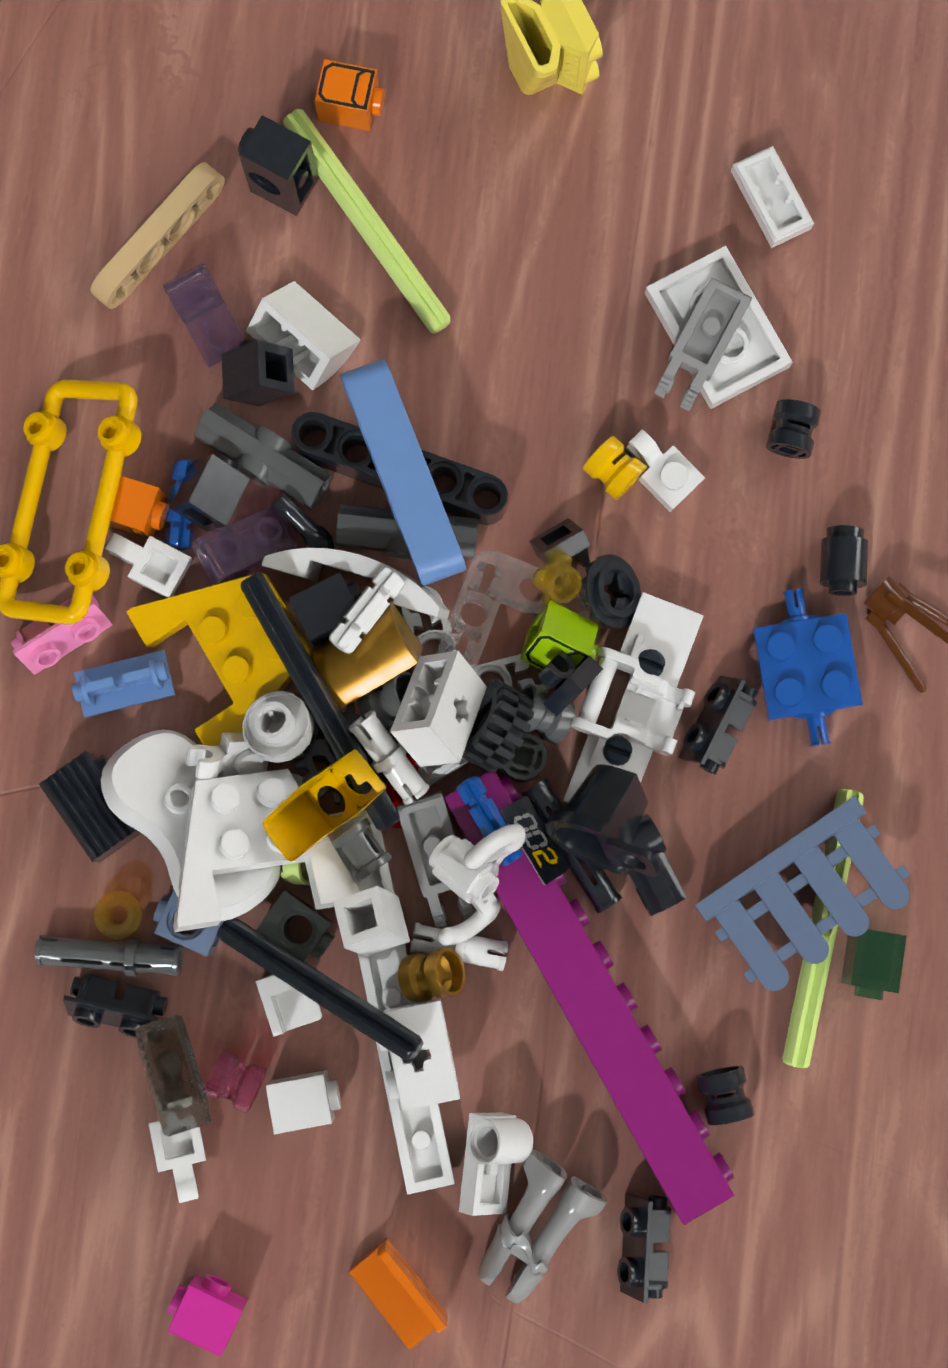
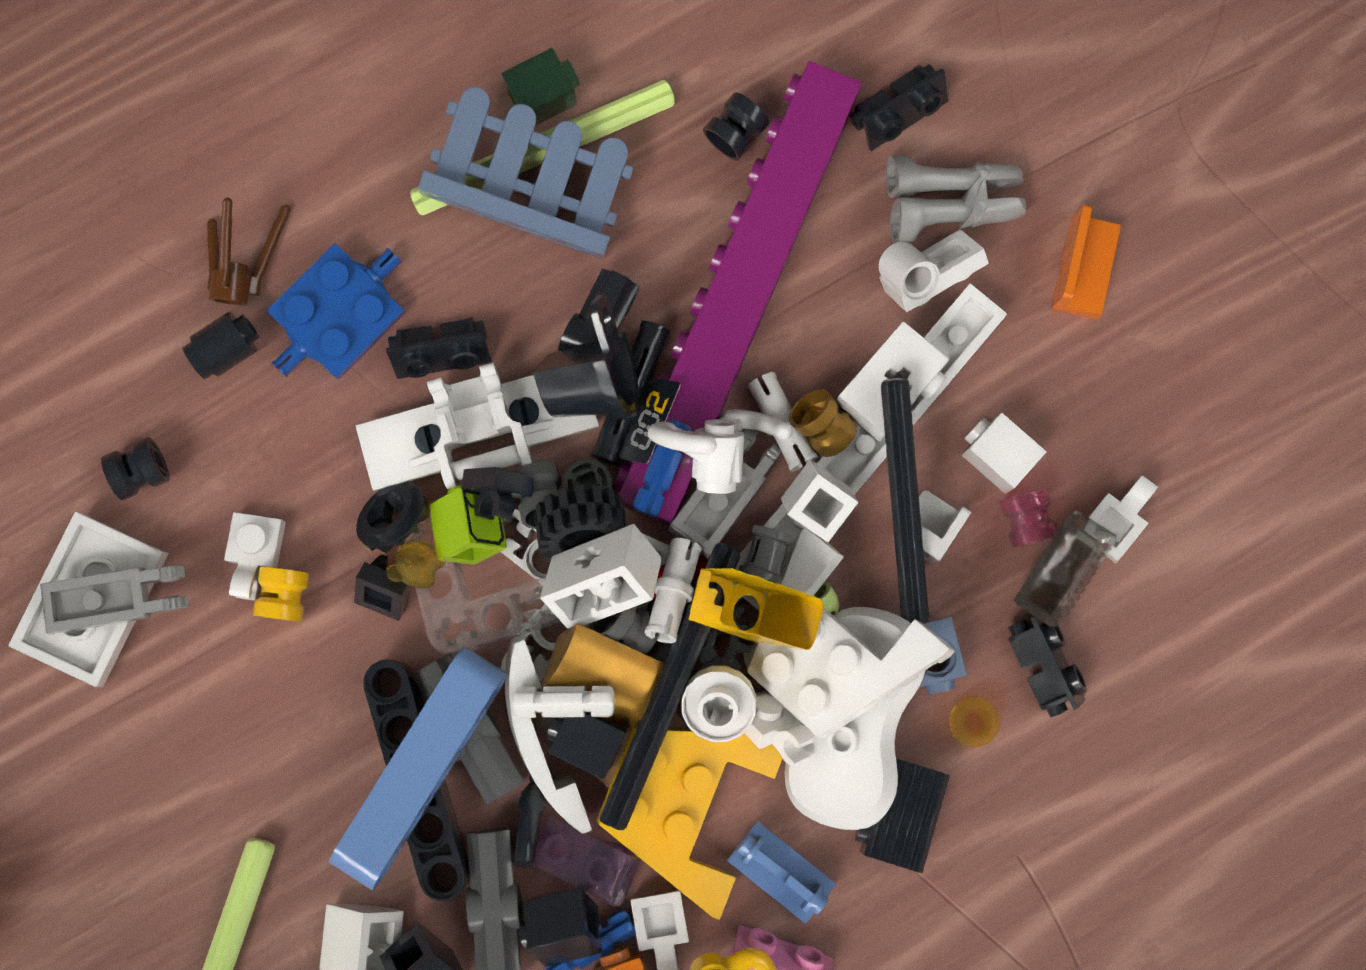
camera: 125 degrees left, 0 degrees up
dark grey pin [35,935,183,976] -> none
dark pink brick [166,1274,248,1357] -> none
pearl dark grey brick [256,890,335,962] -> none

